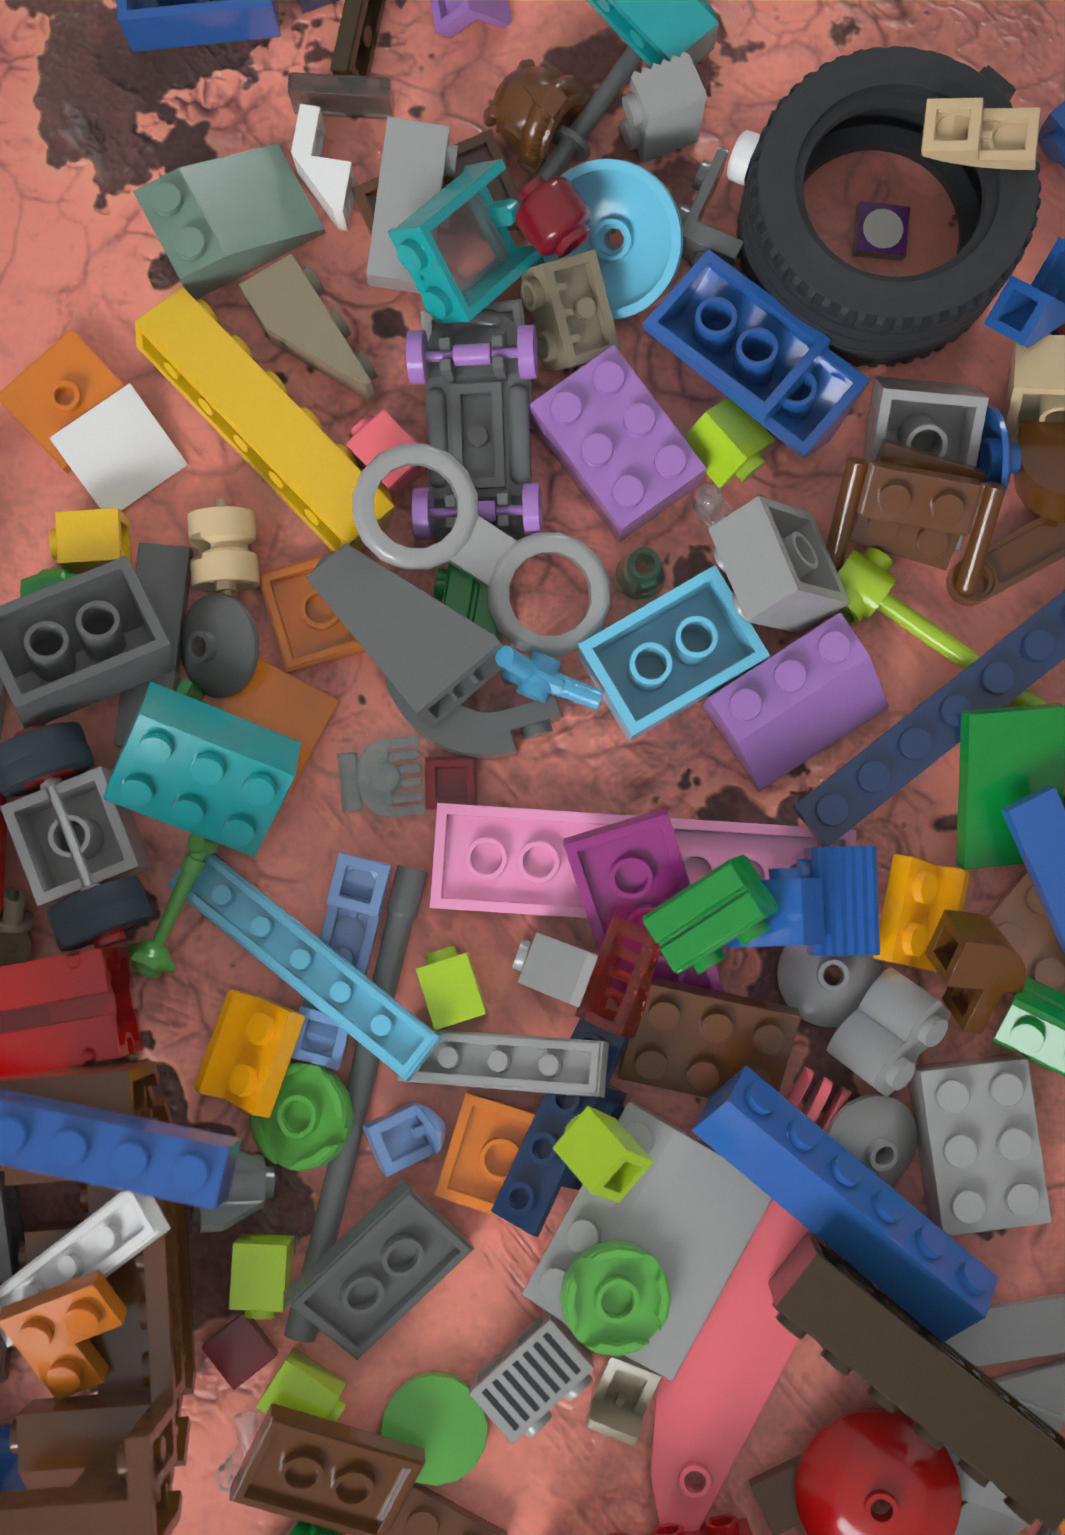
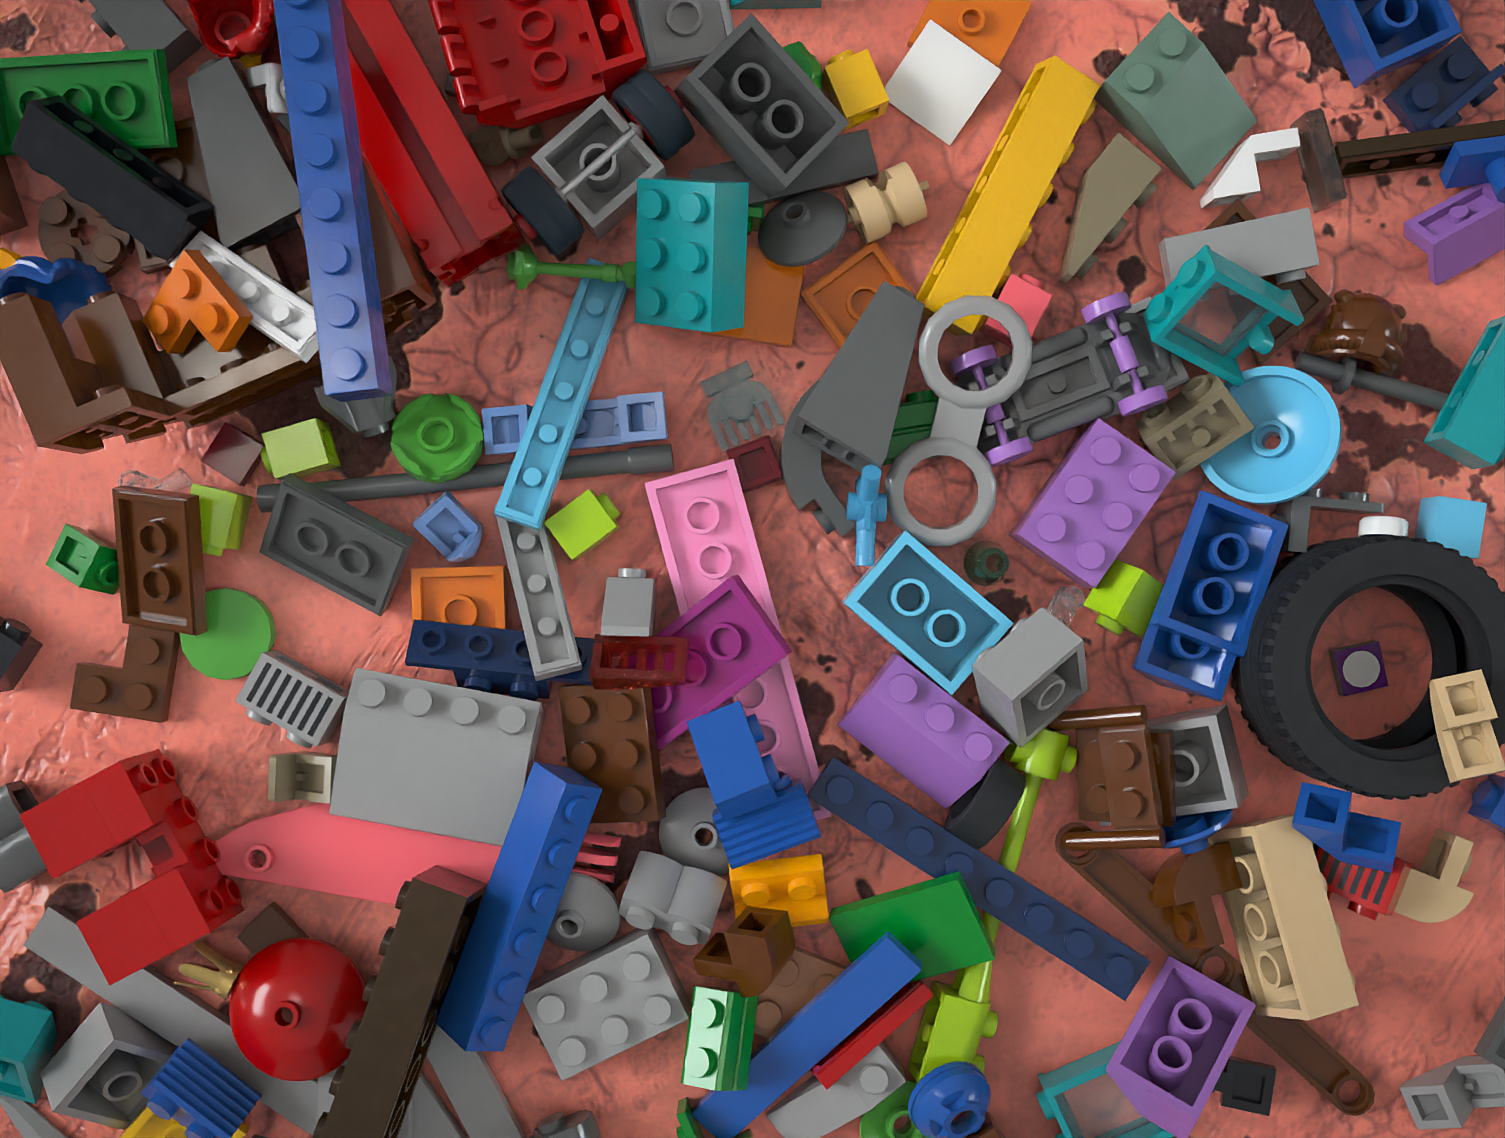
camera: 70 degrees right, 5 degrees up
light orange bracket [194,989,306,1118] -> none
dark red head [515,176,592,259] -> none
lime brick [552,1106,655,1203] -> none
bright green tile [559,1240,672,1356] -> none
light grey brick [620,51,707,163] -> none
green brick [643,854,780,975] -> none
none -> black tyre [945,758,1026,850]
none -> medium azure brick [1415,496,1487,559]

